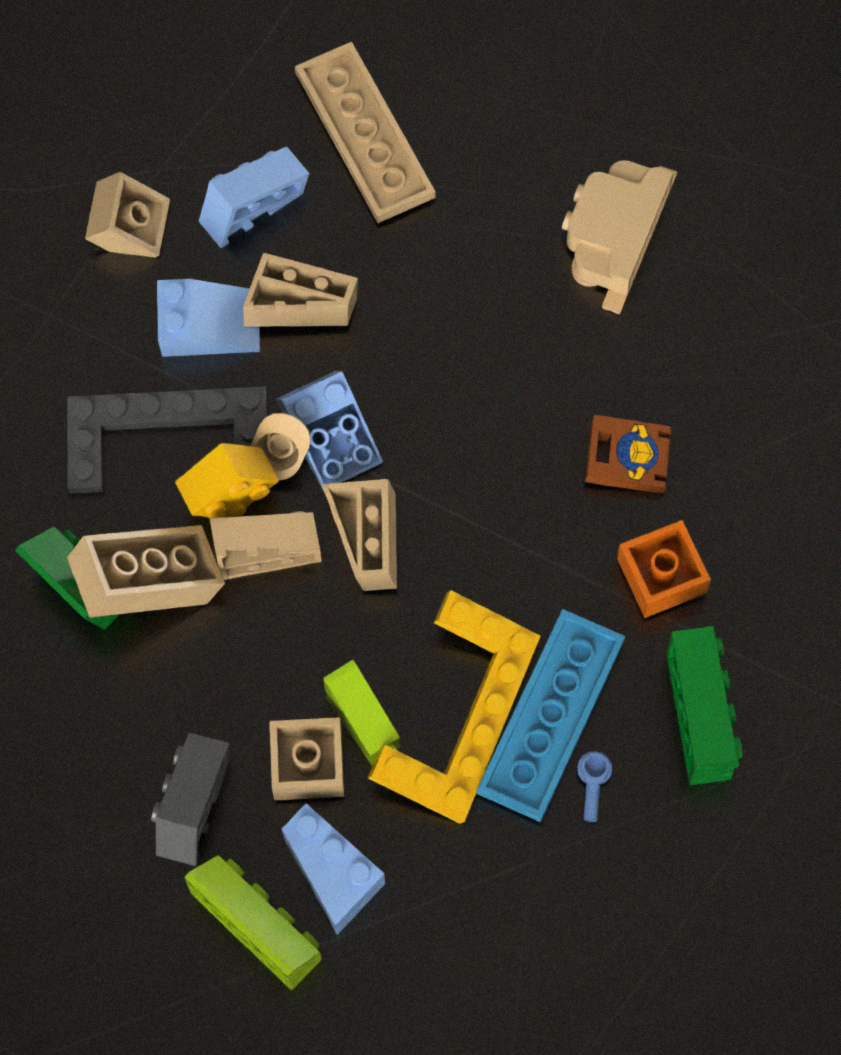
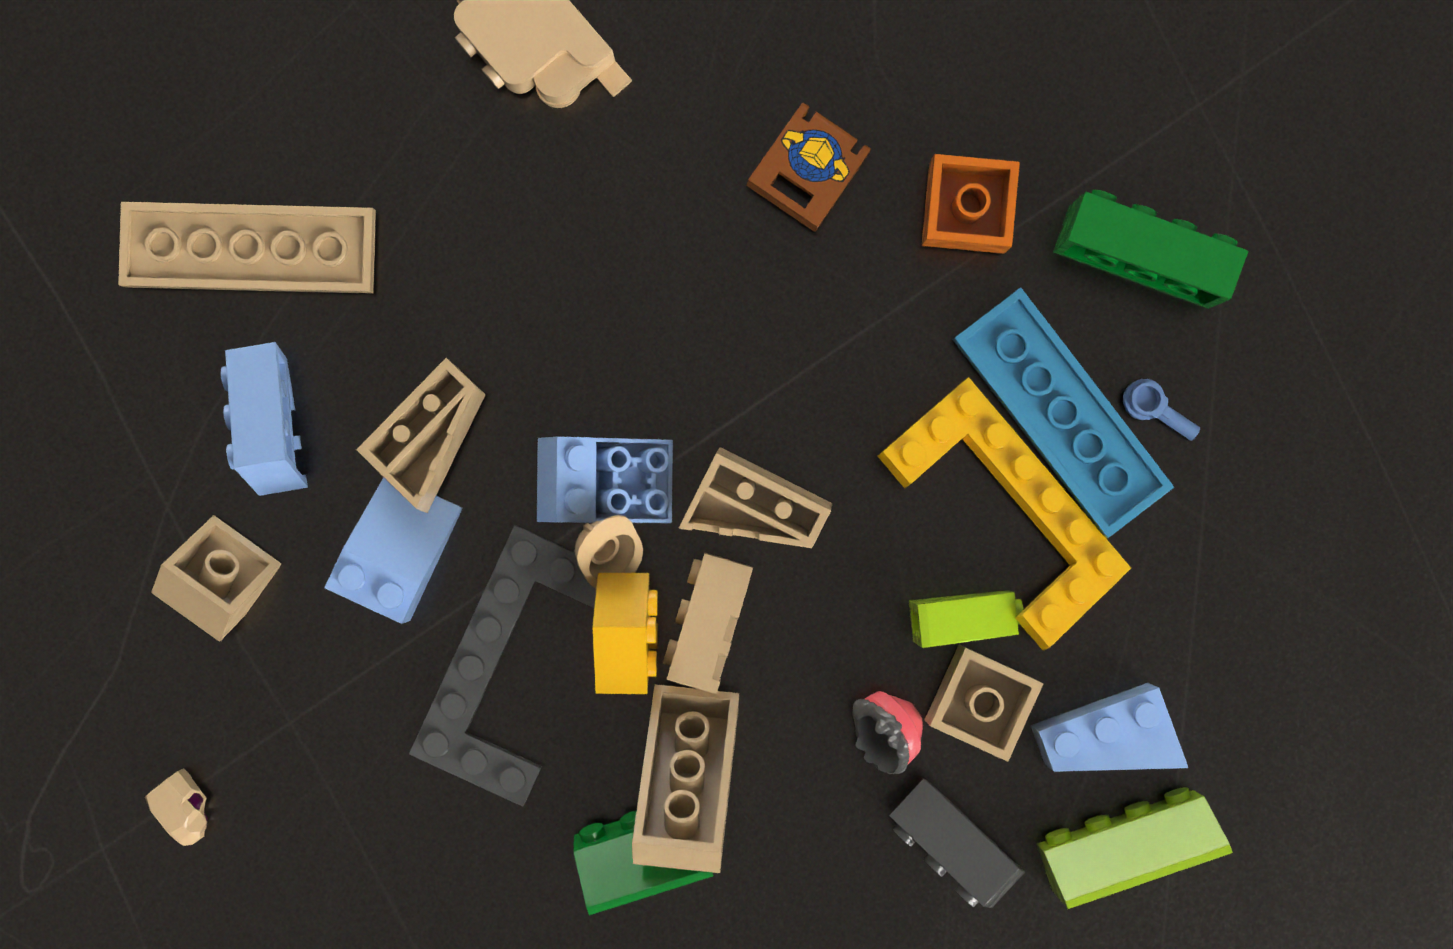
camera: 70 degrees left, 20 degrees up
none -> dark grey hair [852,691,923,774]

